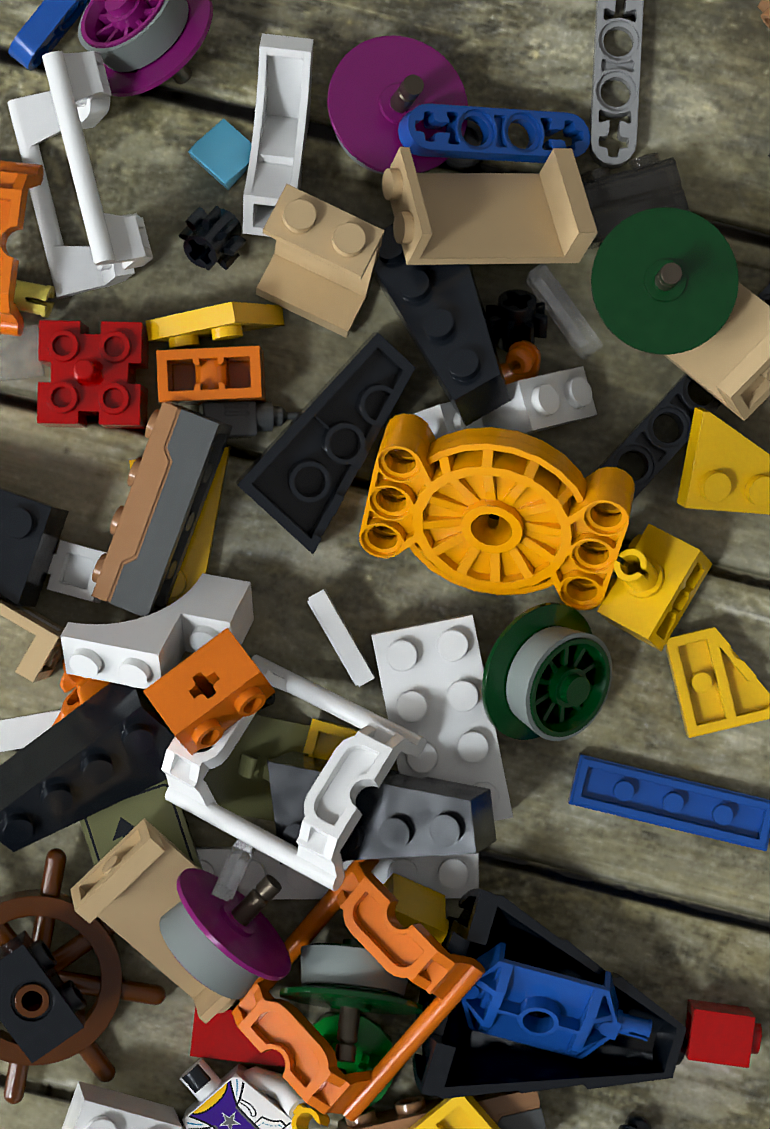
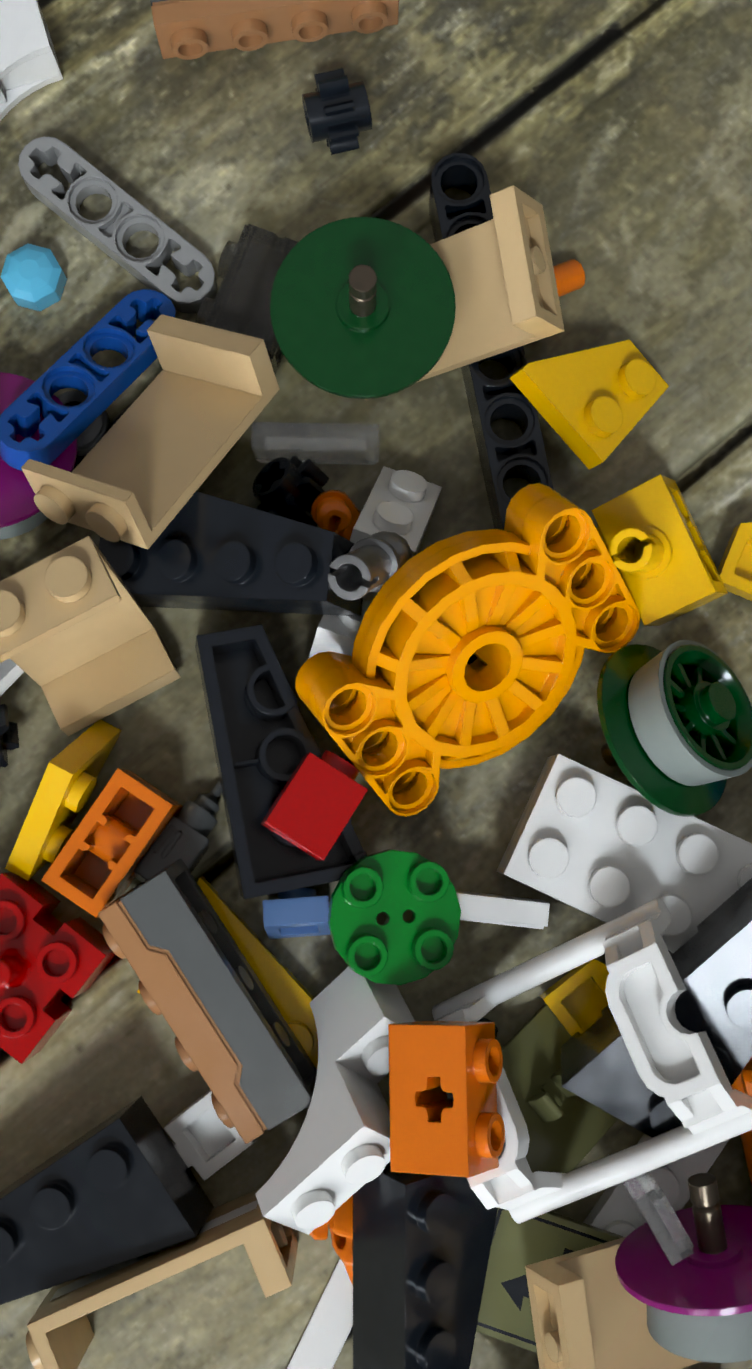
camera: 55 degrees left, 5 degrees down
none -> medium azure tile [0,243,67,311]
none -> red brick [261,750,368,861]
none -> medium blue plate [263,888,331,939]
none -> green plate [327,849,461,985]
none -> flat silver pin [328,531,412,600]

